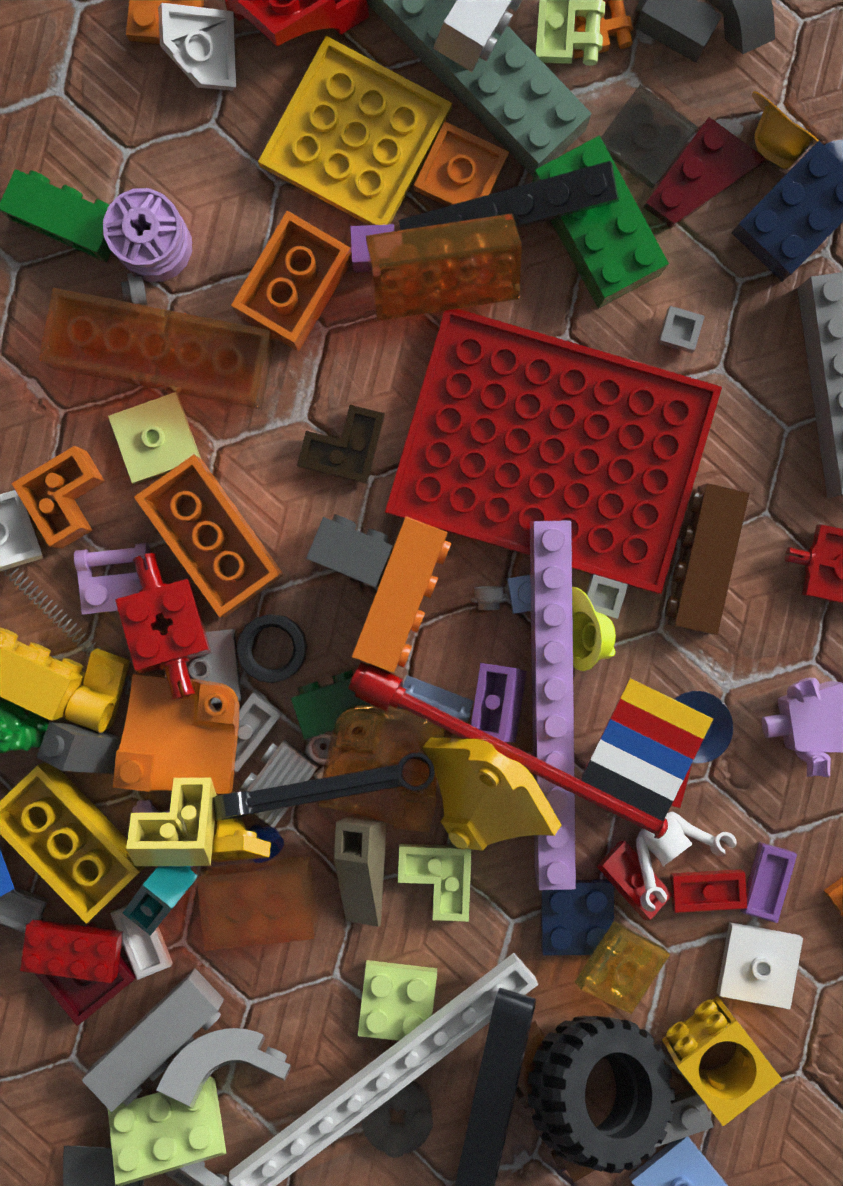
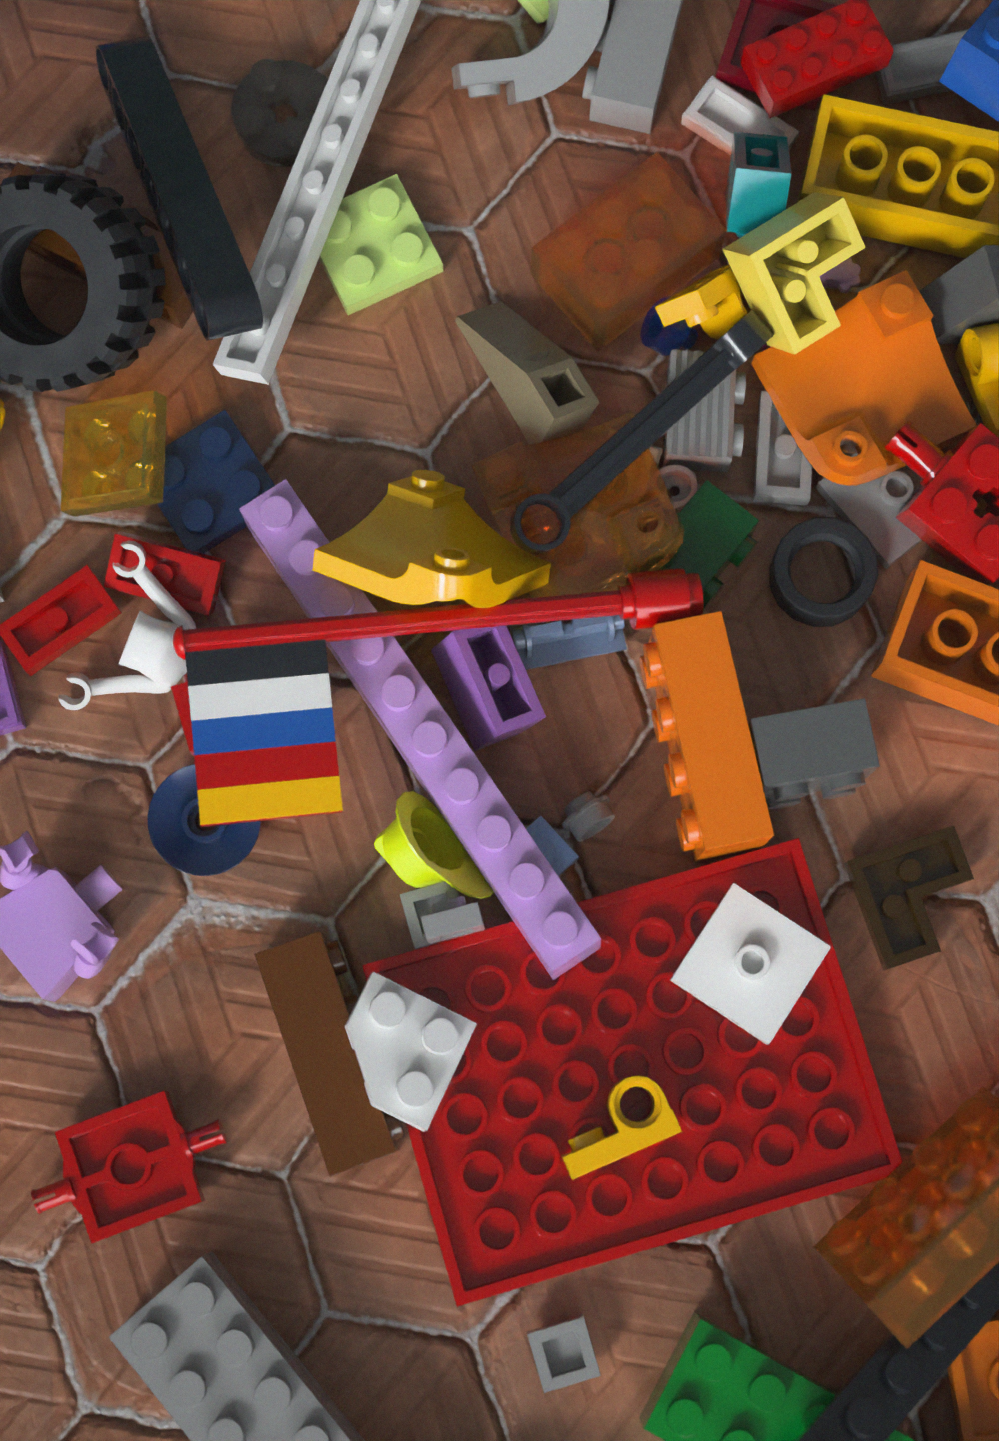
camera: 145 degrees right, 10 degrees down
yellowish green plate [398,844,471,922] -> none
none -> white plate [345,972,477,1132]
none -> light grey plate [421,896,485,944]
none -> yellow plate [562,1076,682,1180]
none -> white plate [670,883,831,1045]

